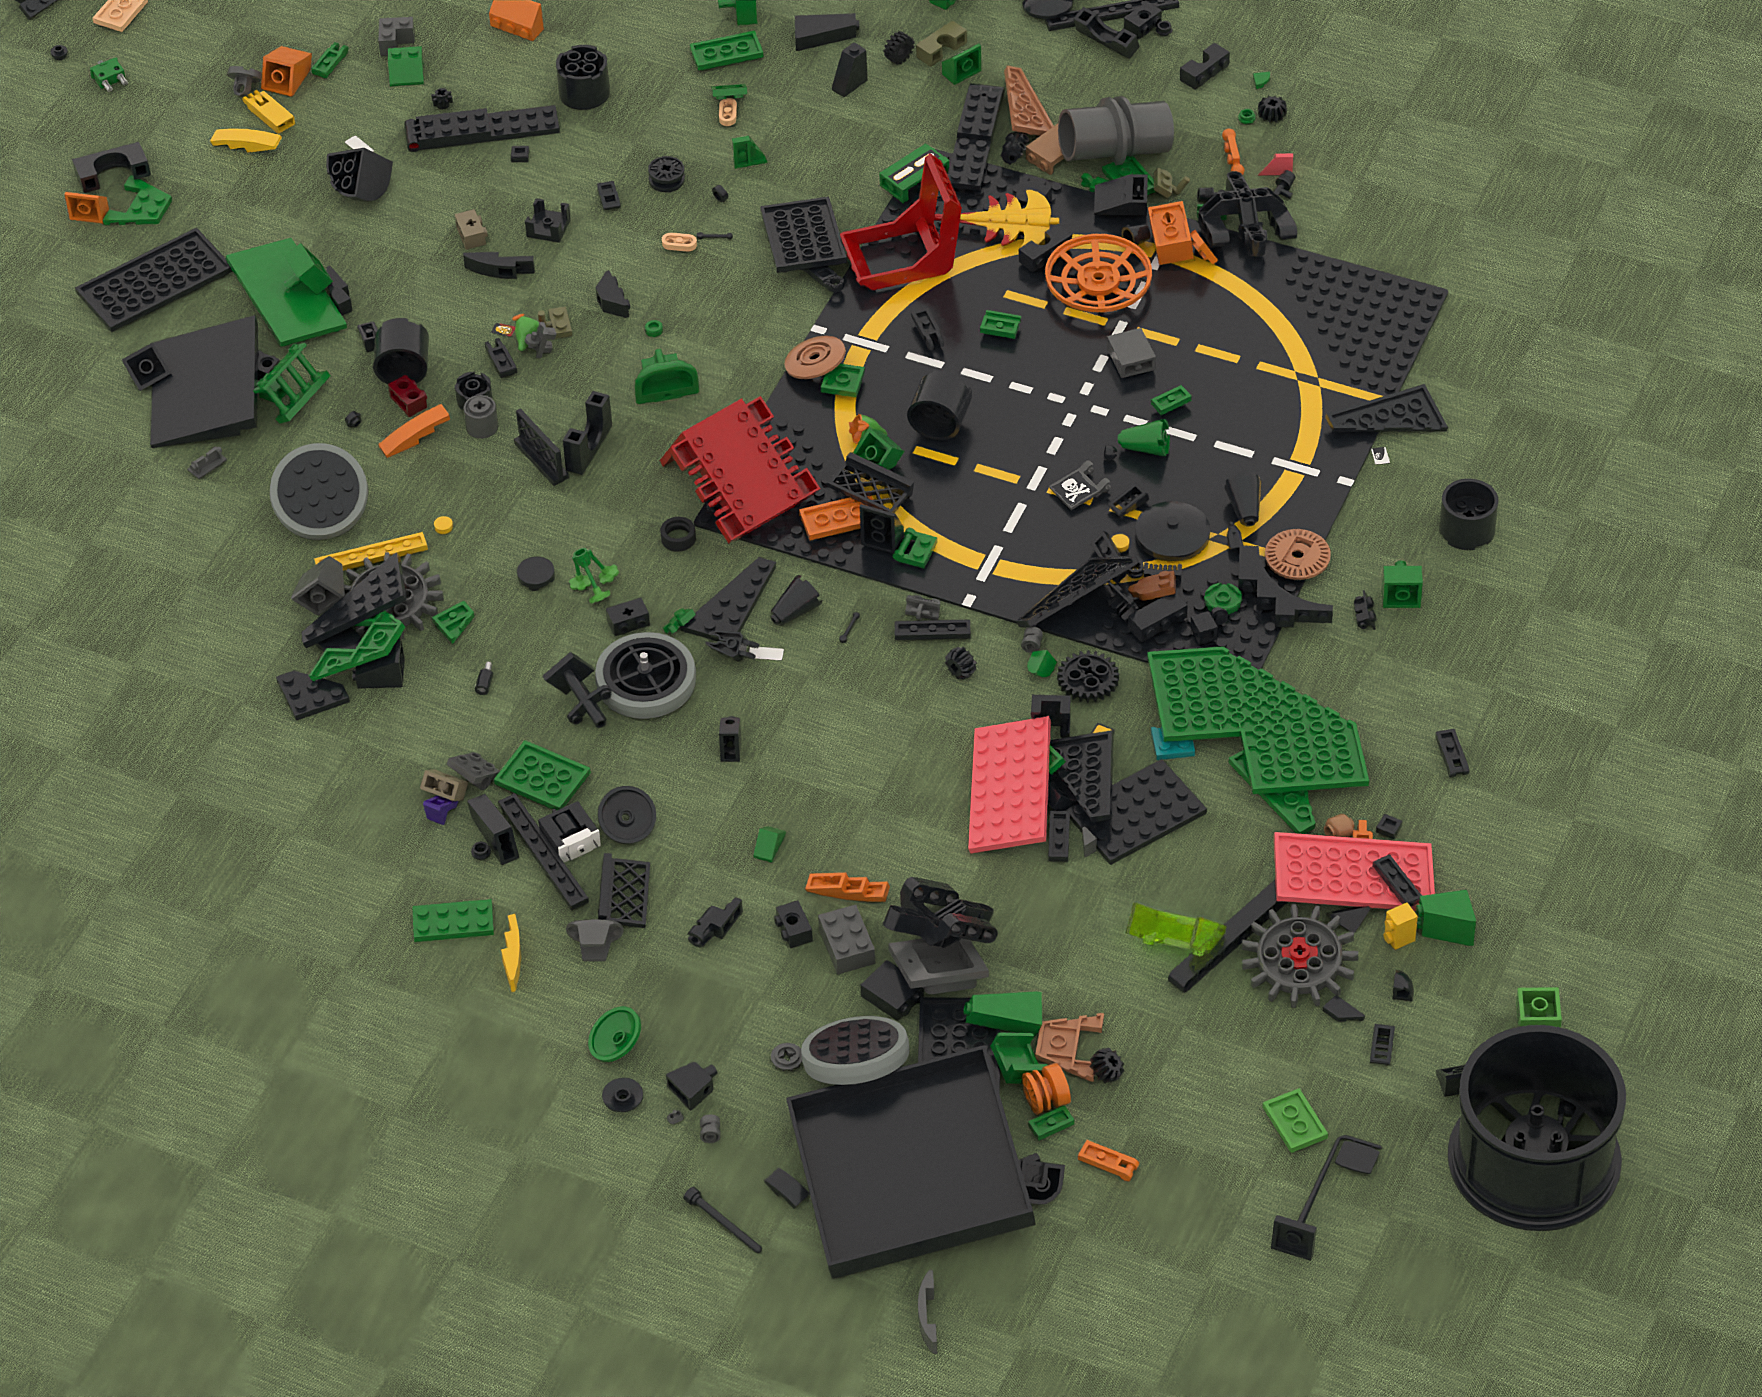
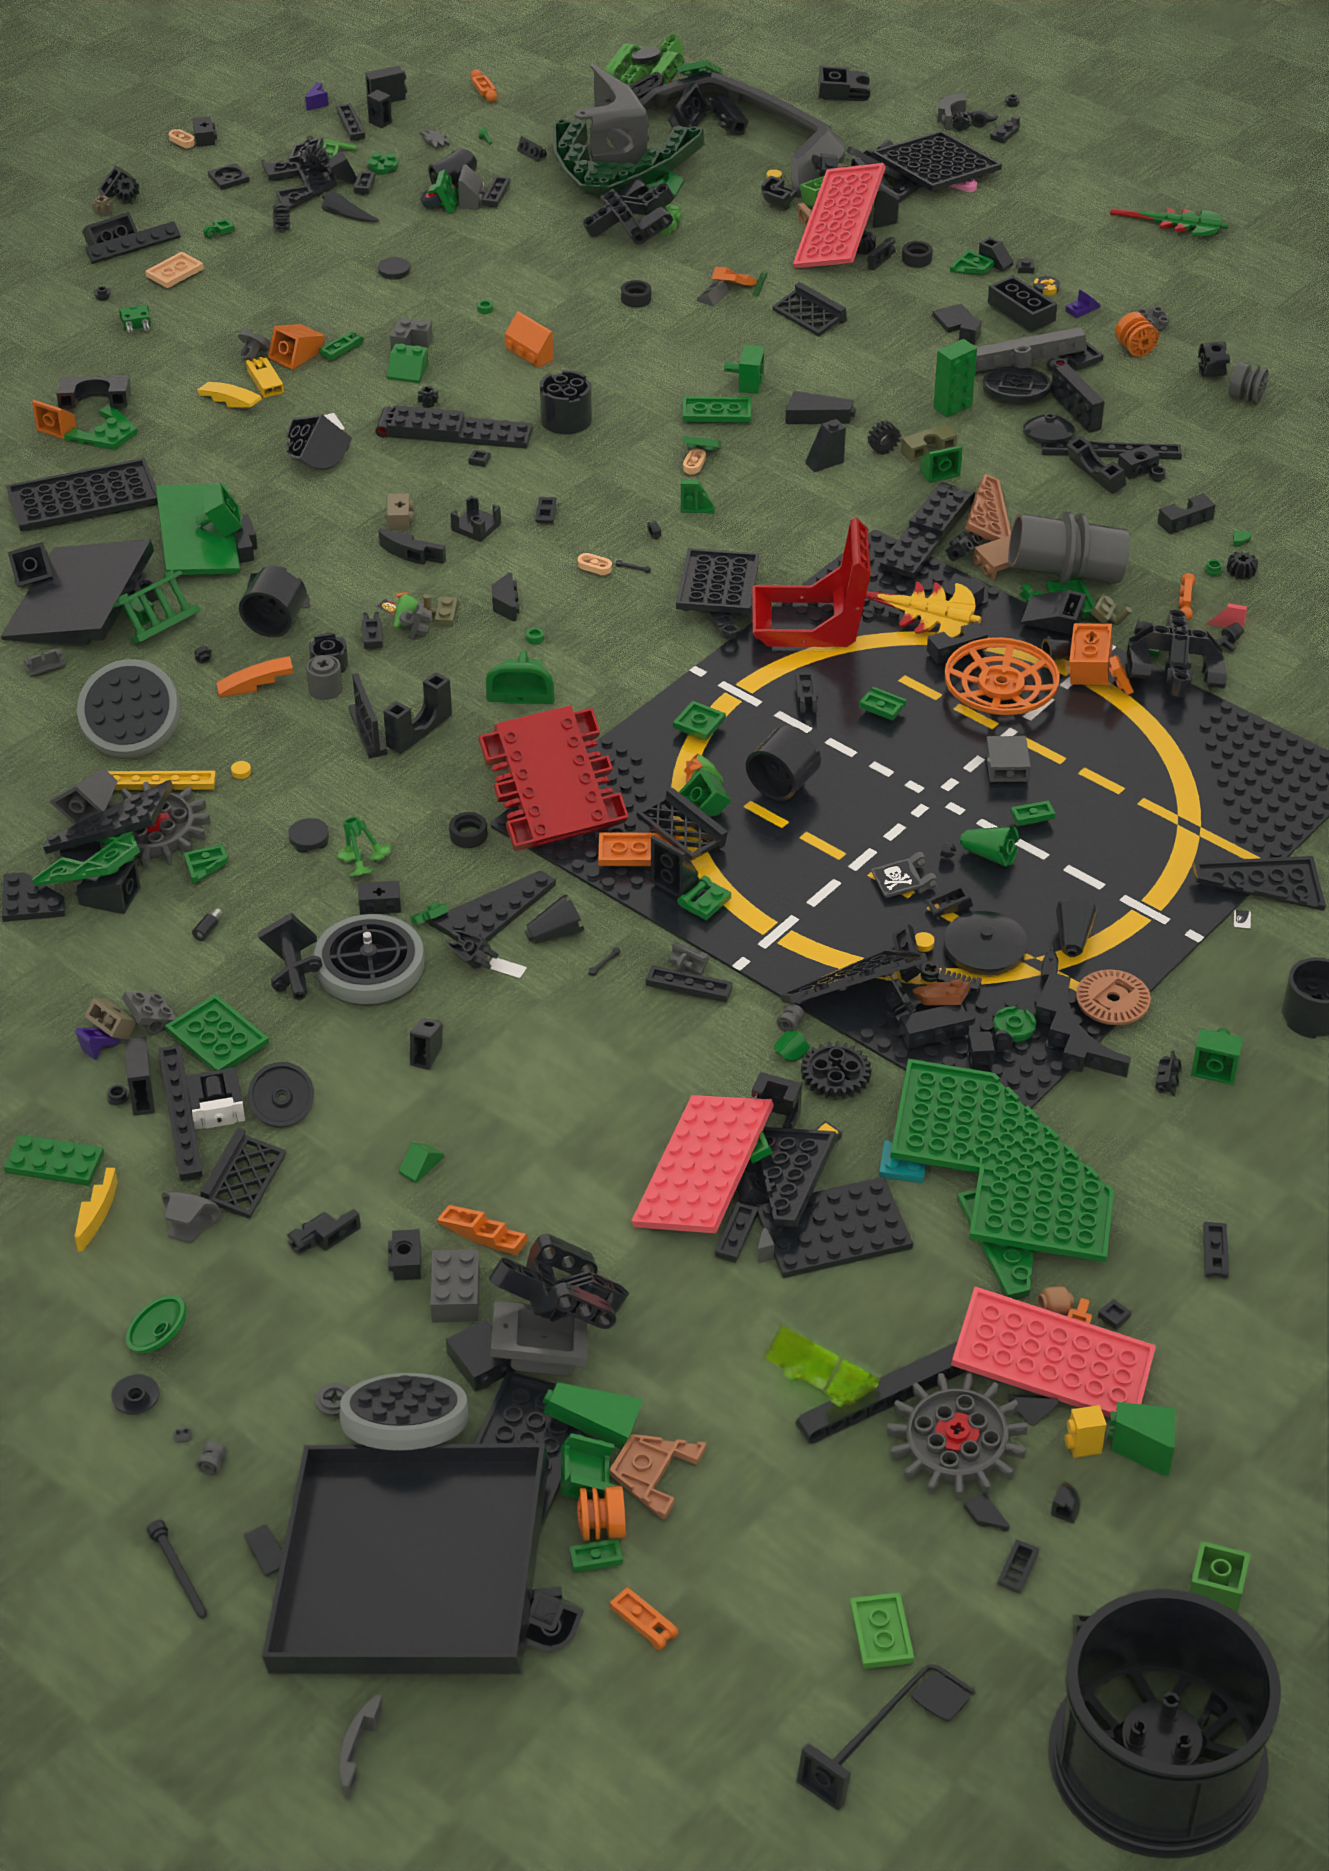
camera: 15 degrees right, 5 degrees down
dark red brick [388,375,428,417] -> none
black wheel [648,156,685,192] -> none
black torso [666,1062,718,1111] -> none
nougat piece [784,336,846,379] -> none
green panel [879,143,950,203] -> none
black gear [945,647,977,680] -> none
black gear [1090,1047,1124,1083] -> none
black tile [1372,854,1422,907] -> none

